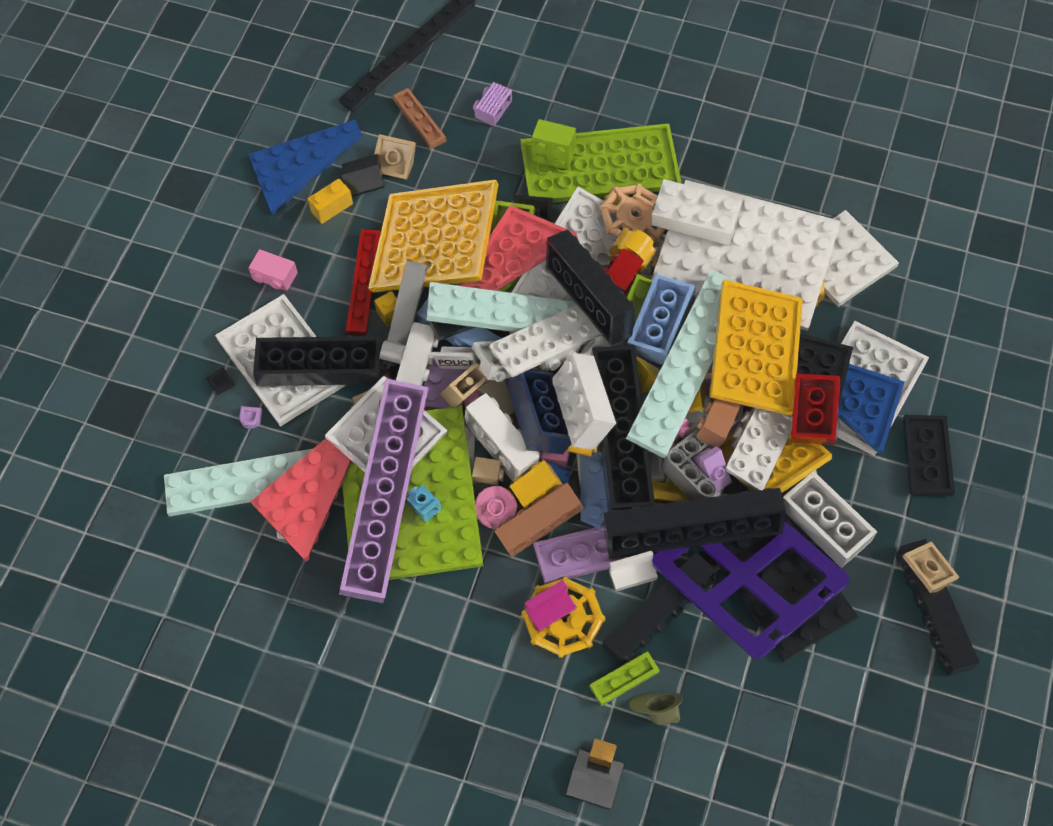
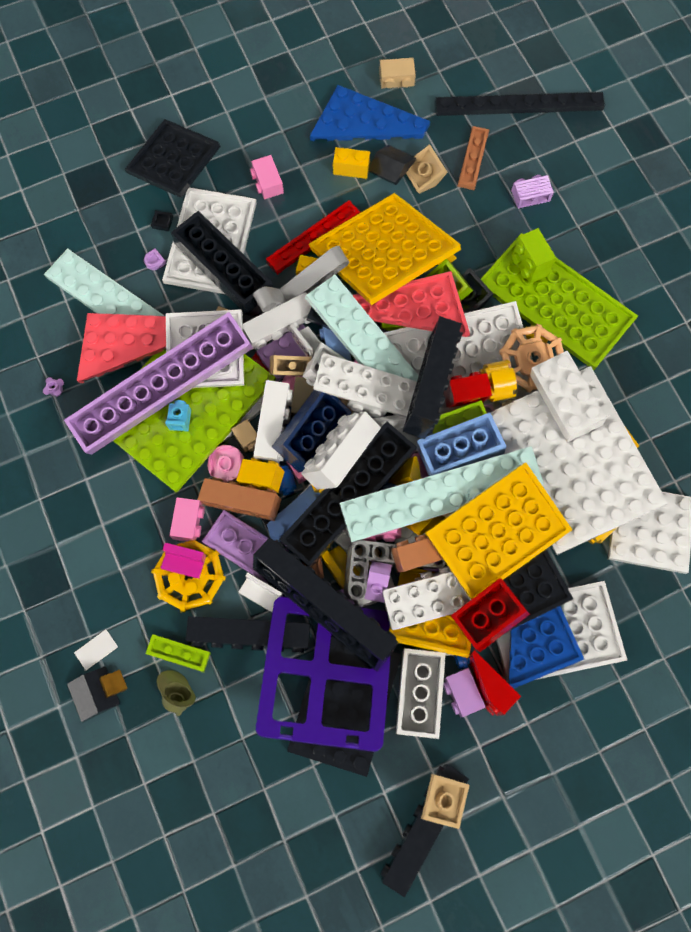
camera: 45 degrees right, 10 degrees up
black plate [903,415,955,496] -> none
none -> lavender plate [43,377,64,397]
none -> white sticker [74,630,118,670]
none -> black plate [125,119,221,198]
none -> bright pink brick [169,498,205,541]
none -> tan brick [379,58,415,88]
none -> lavender brick [443,668,486,717]
none -> blue plate [454,655,470,670]
none -> red slope [469,650,521,716]

